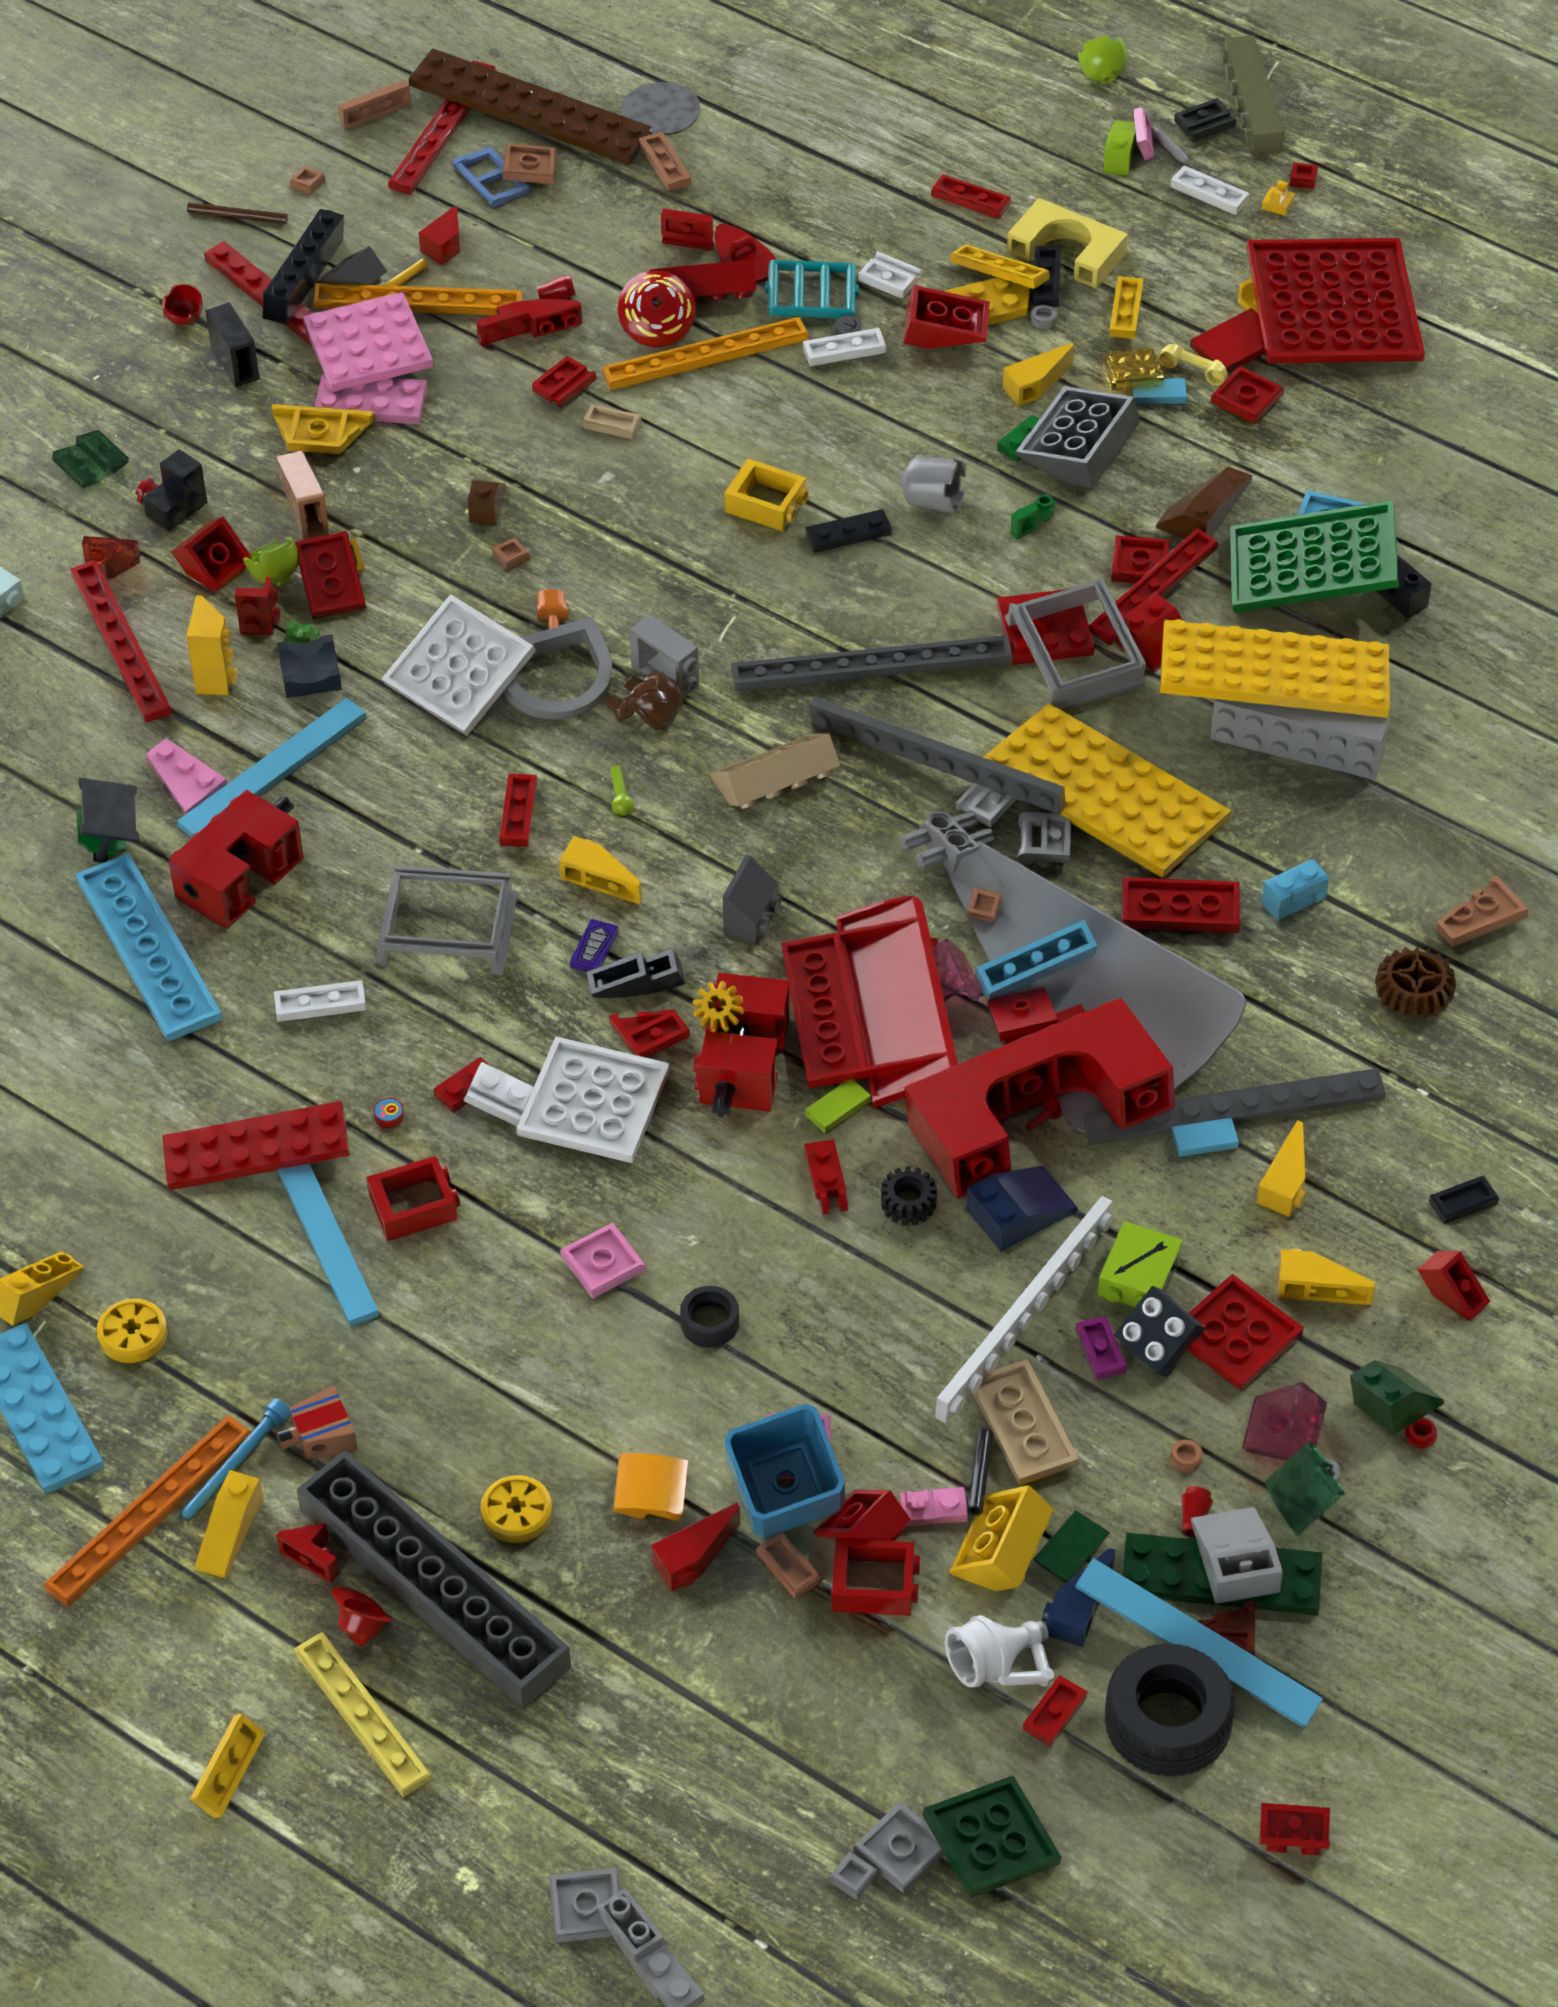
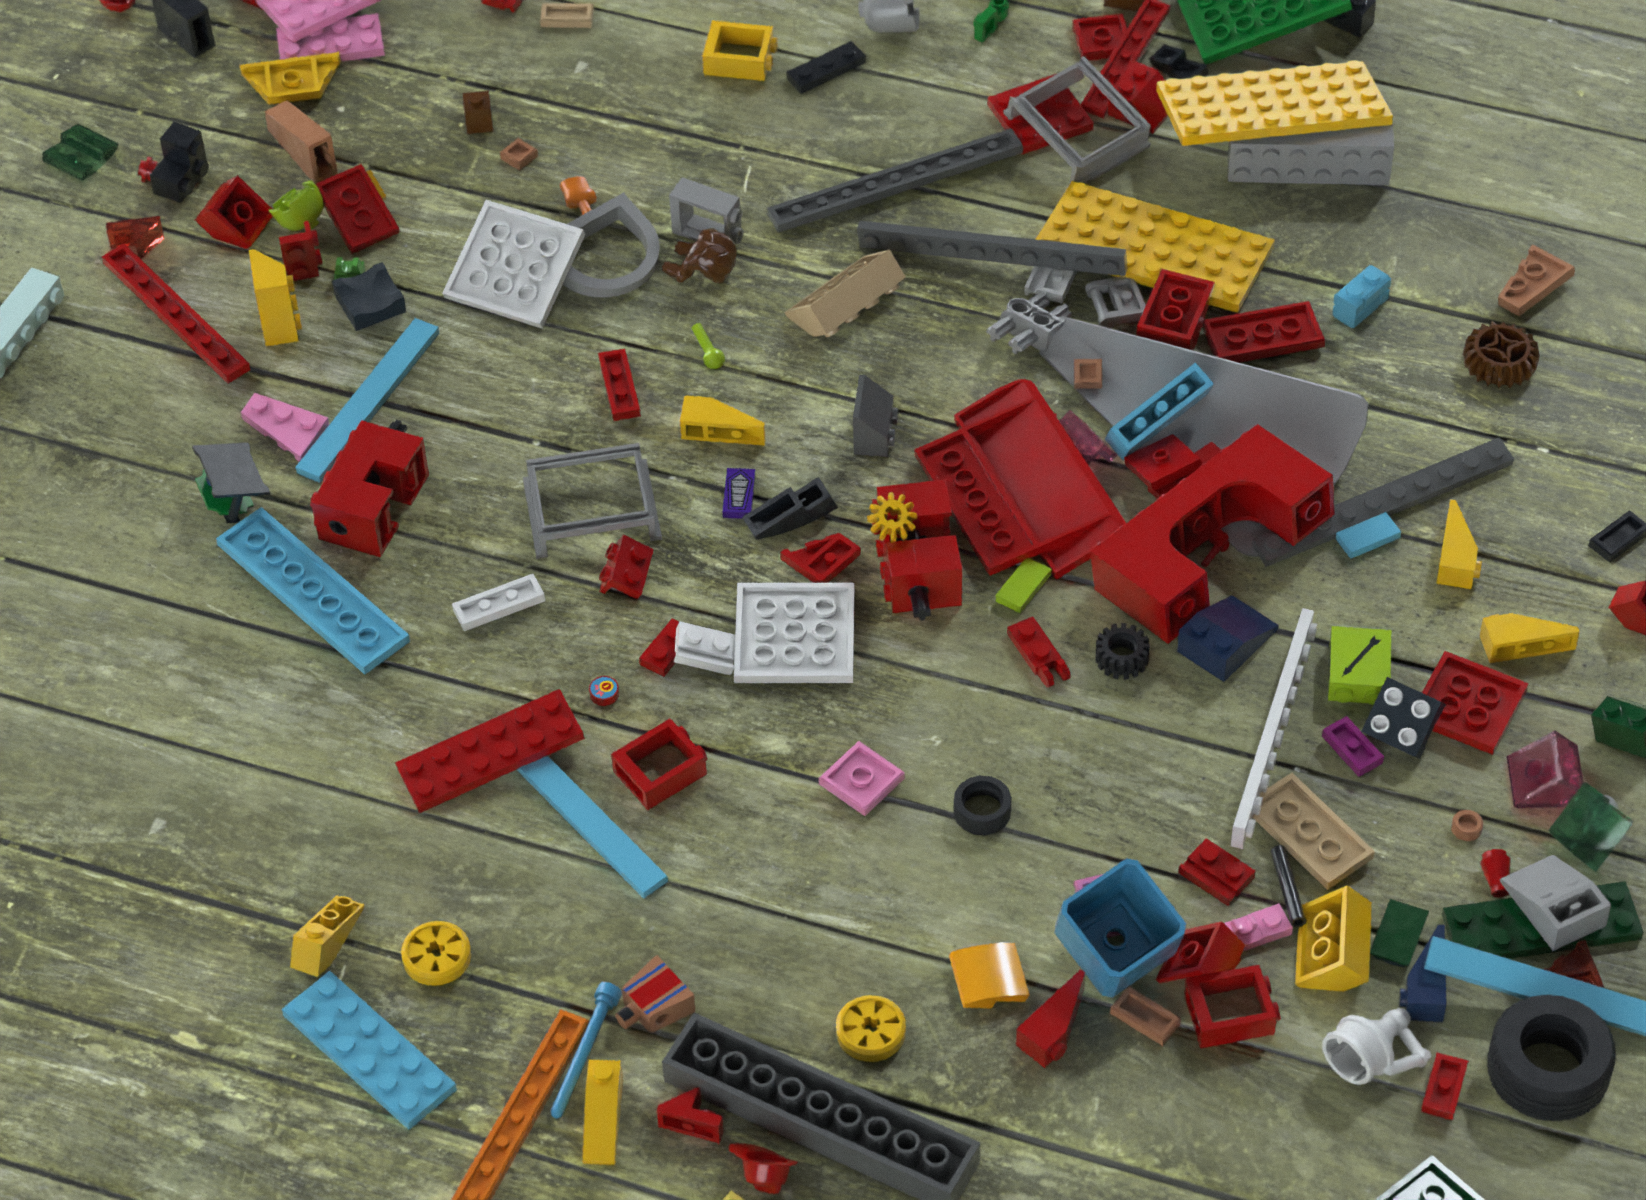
camera: 15 degrees left, 0 degrees up
none -> red bracket [599,534,654,599]
none -> red slope [1136,269,1215,351]
none -> black slope [1149,44,1209,79]
none -> red plate [1178,838,1256,906]

